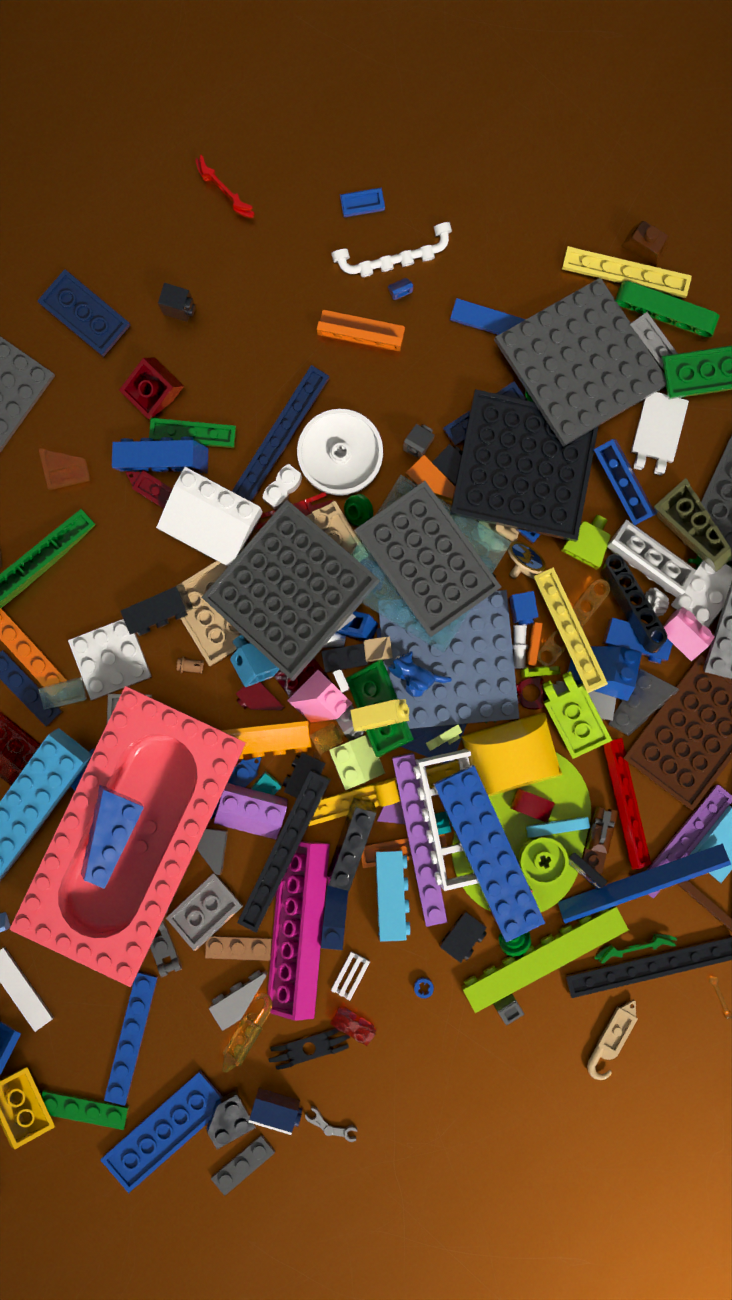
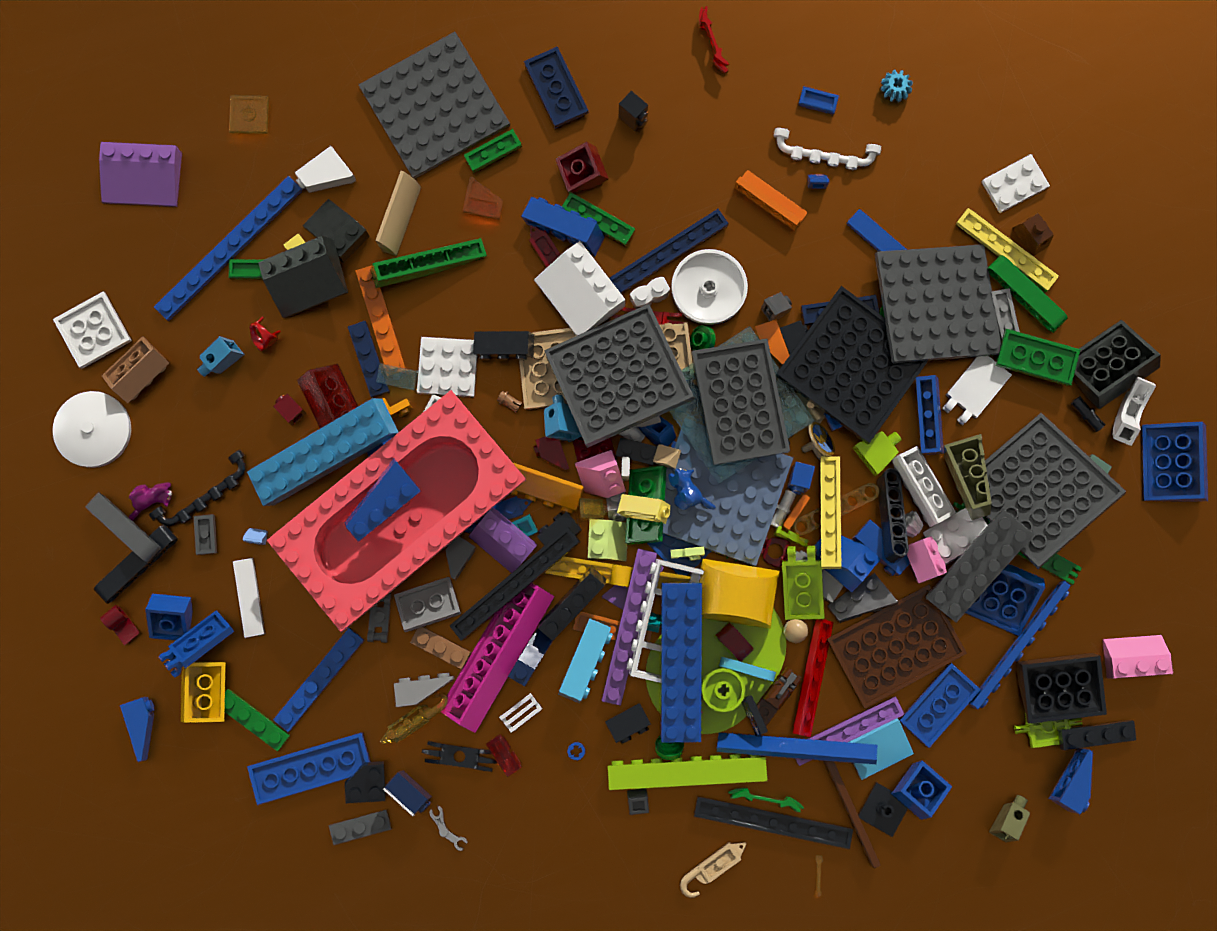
camera: 25 degrees right, 5 degrees down
none -> light orange bracket [383,398,412,419]
none -> green plate [464,129,522,173]
none -> tan piece [784,619,808,643]
none -> medium azure gear [881,70,913,102]
none -> white plate [982,154,1050,213]

